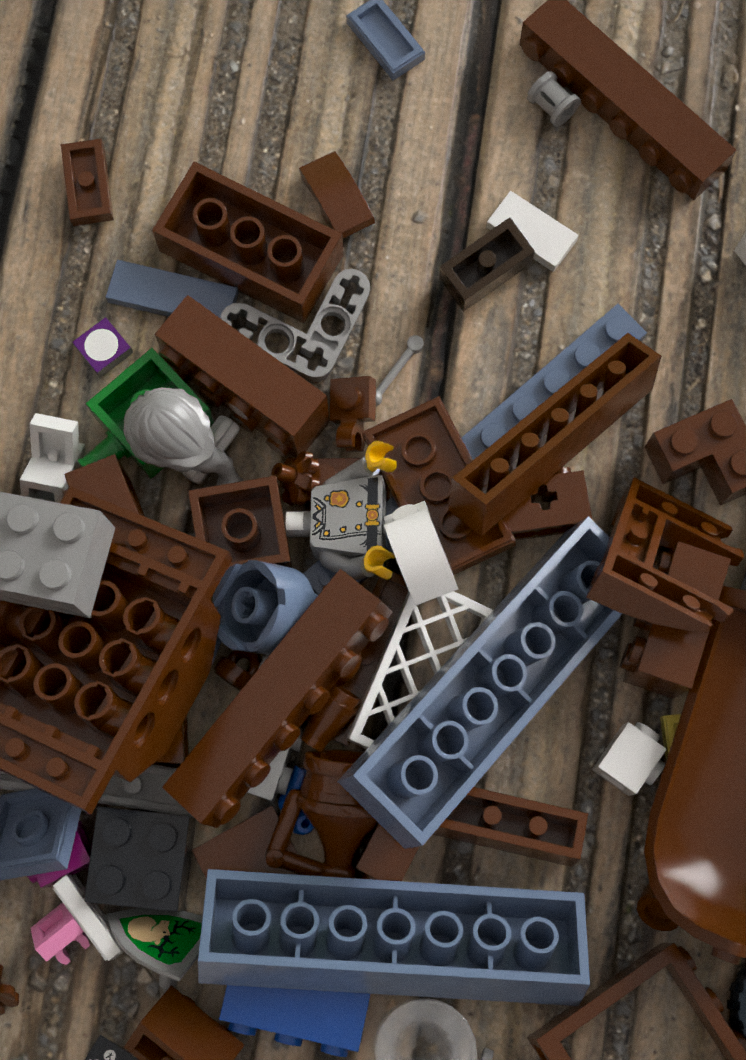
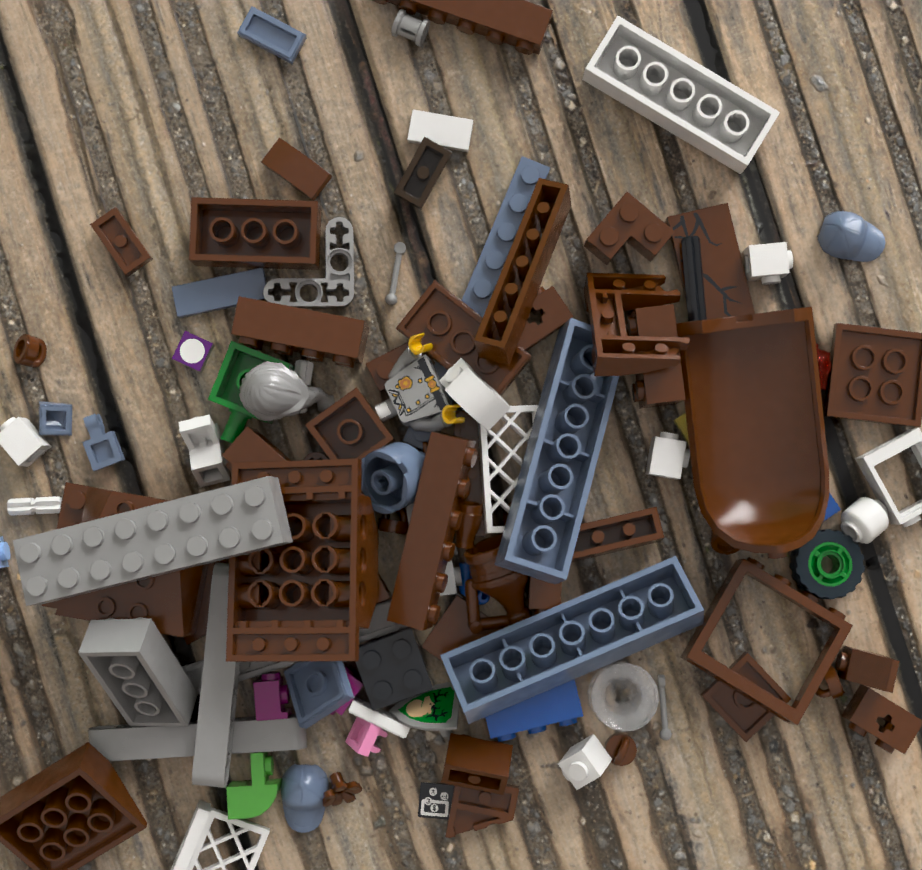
camera: 20 degrees left, 10 degrees up
reddish brown plant [271,451,320,506] -> none
reddish brown plate [330,376,376,453] -> none

